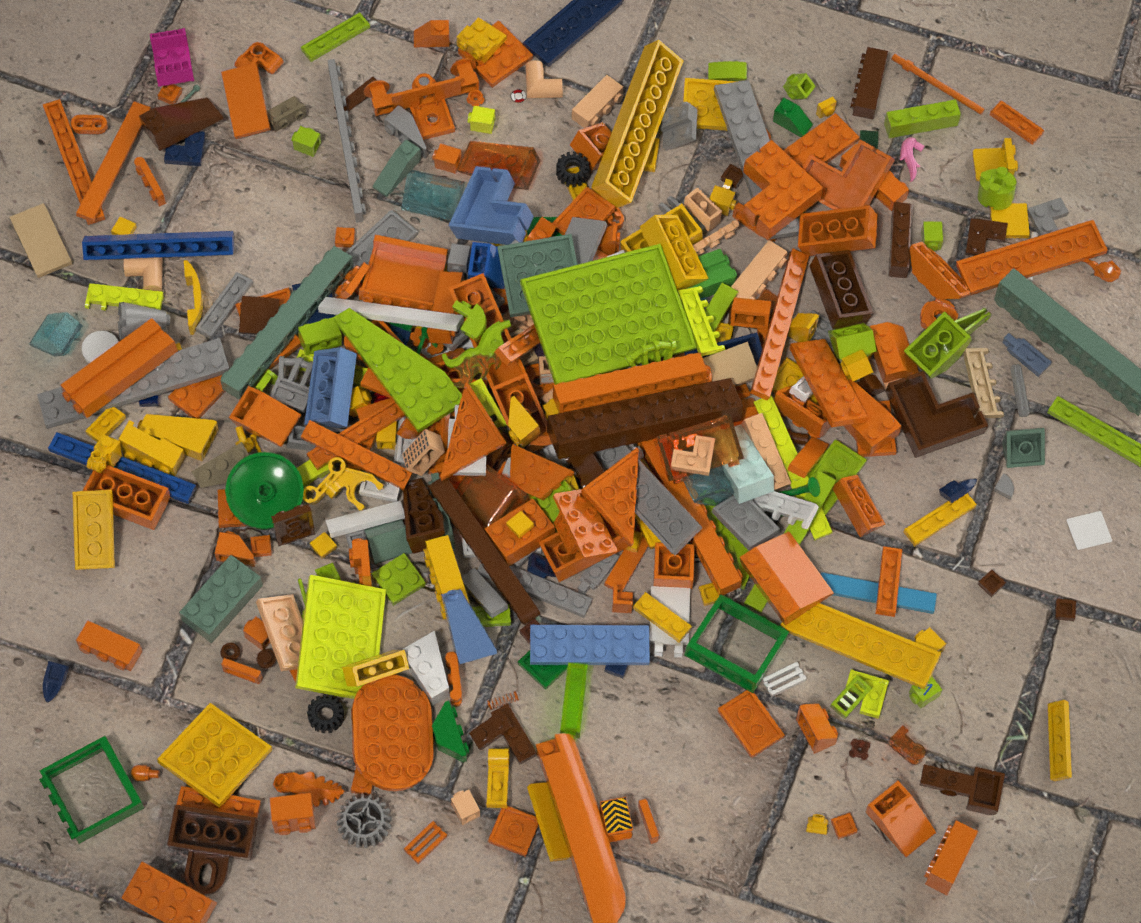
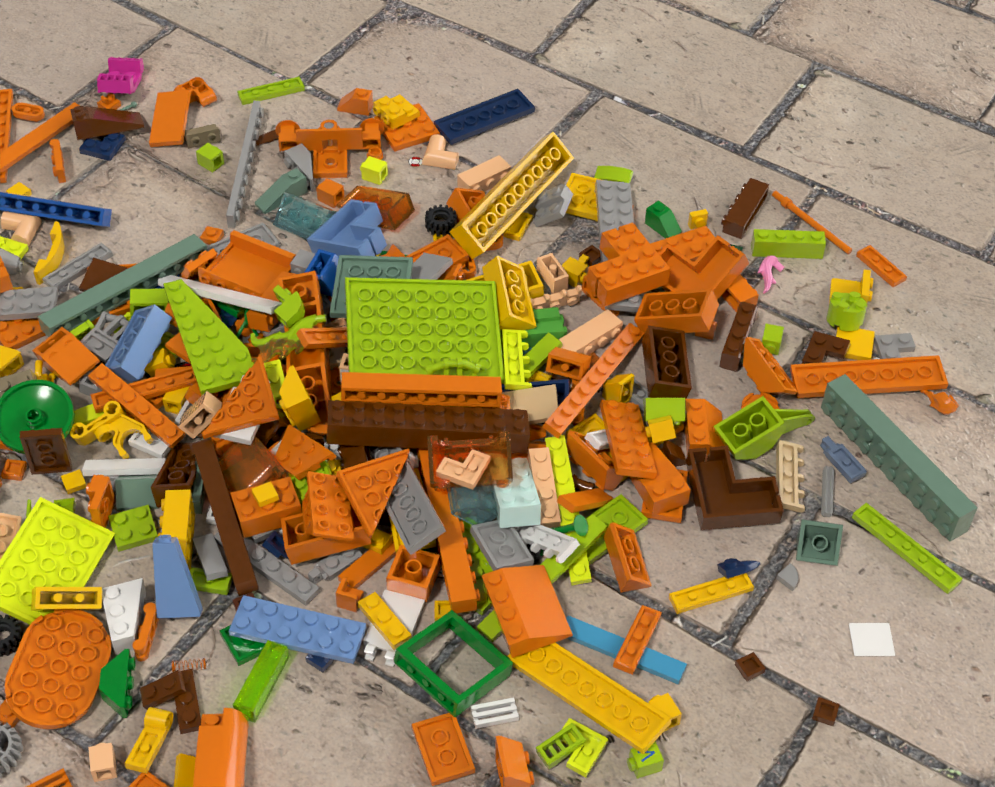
camera: 15 degrees right, 15 degrees down
lime brick [782,73,816,100] -> none

